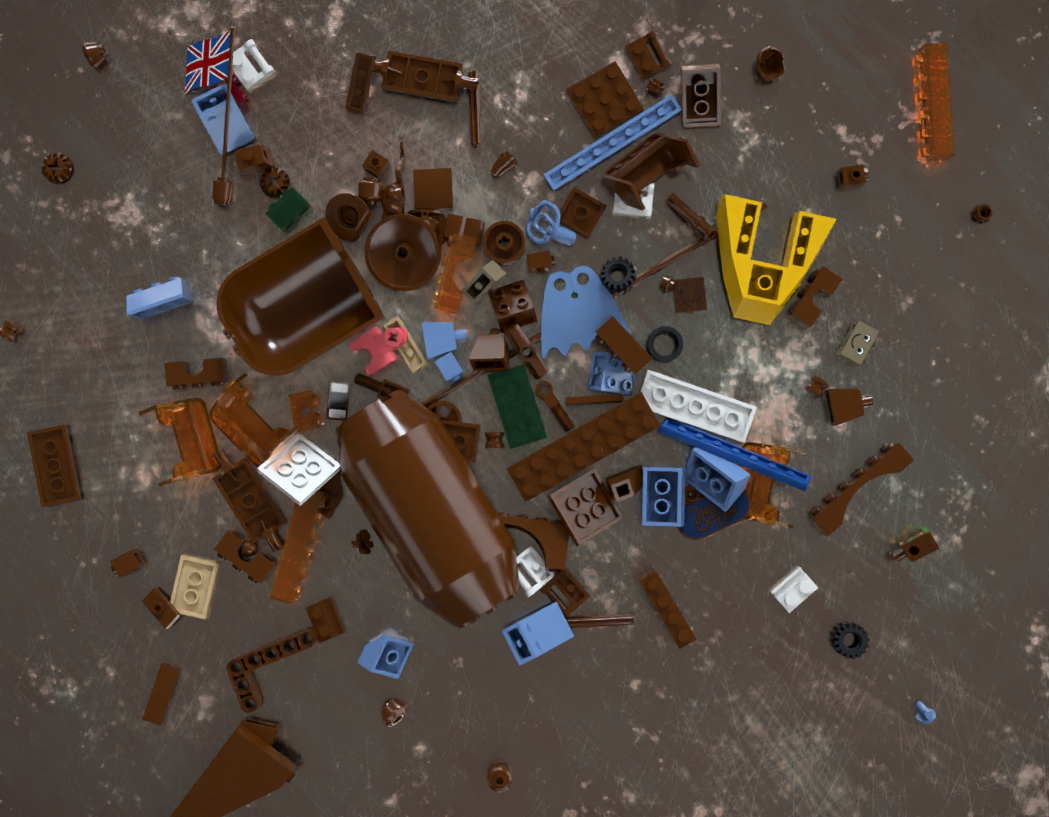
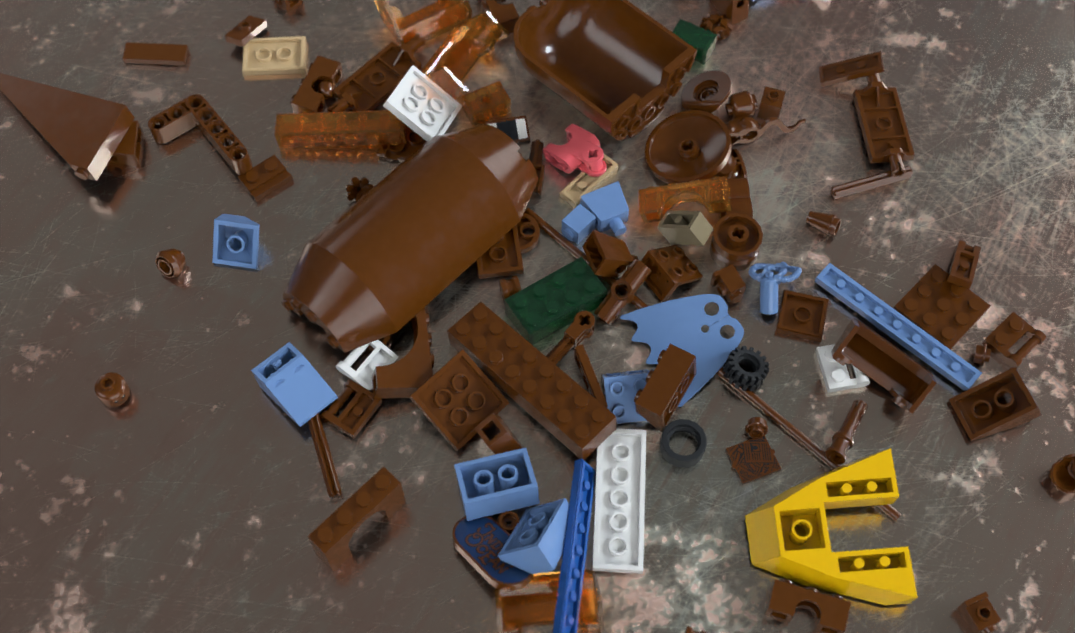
camera: 75 degrees right, 25 degrees down
reddish brown slope [413,167,453,209] -> none
none -> reddish brown plate [947,239,981,289]

